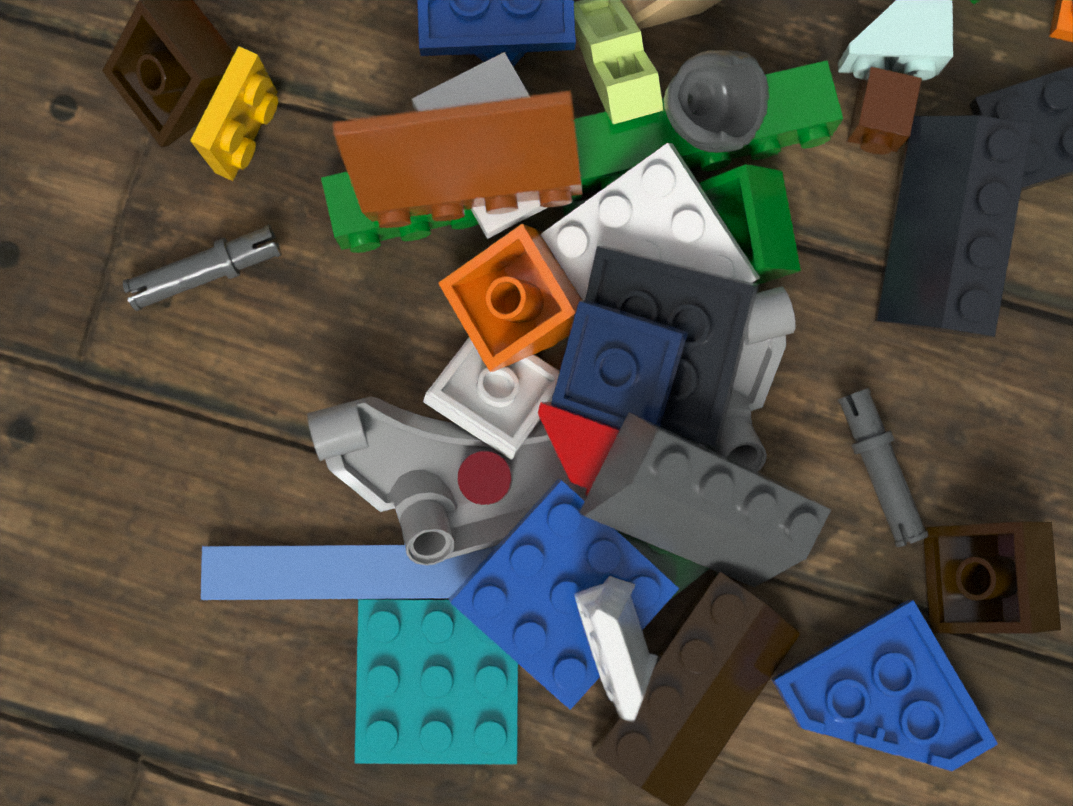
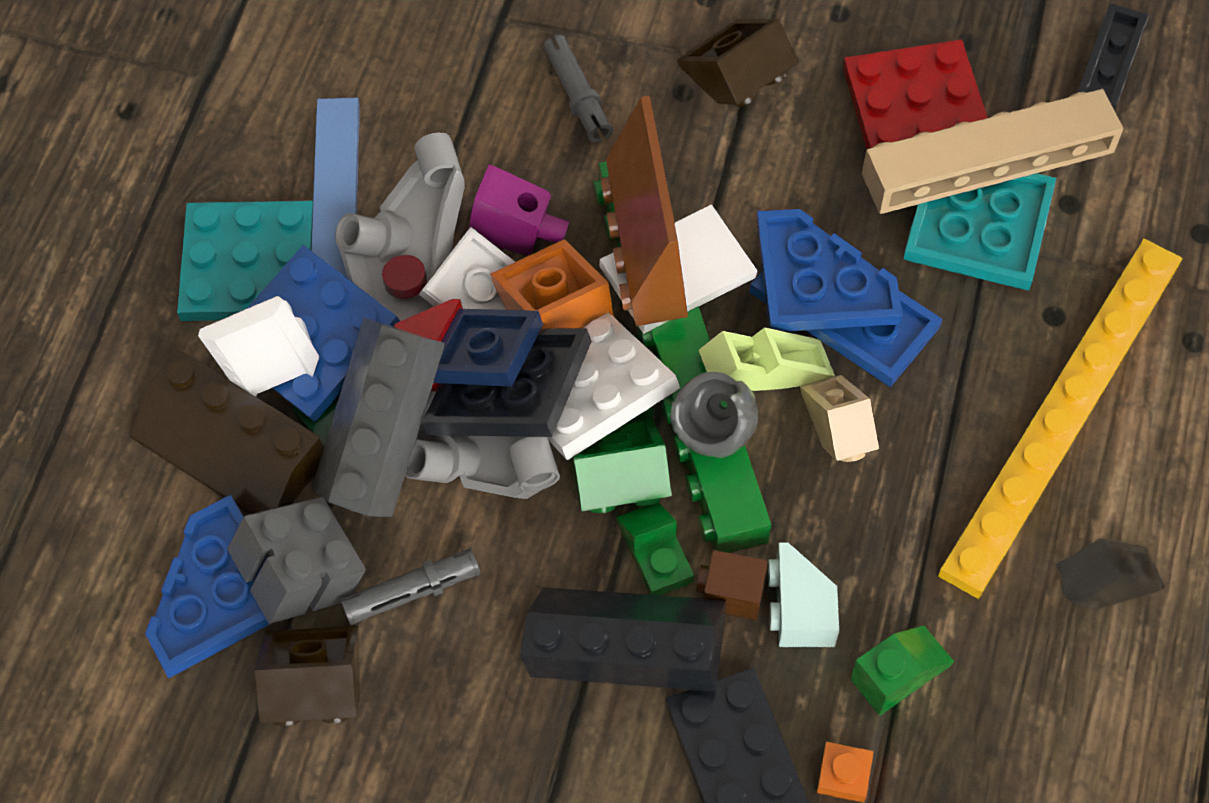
camera: 90 degrees right, 20 degrees down
yellow plate [190,46,278,181] -> none
none -> dark grey piece [227,497,366,624]
none -> magenta torso [468,164,570,255]
none -> green slope [616,502,694,595]

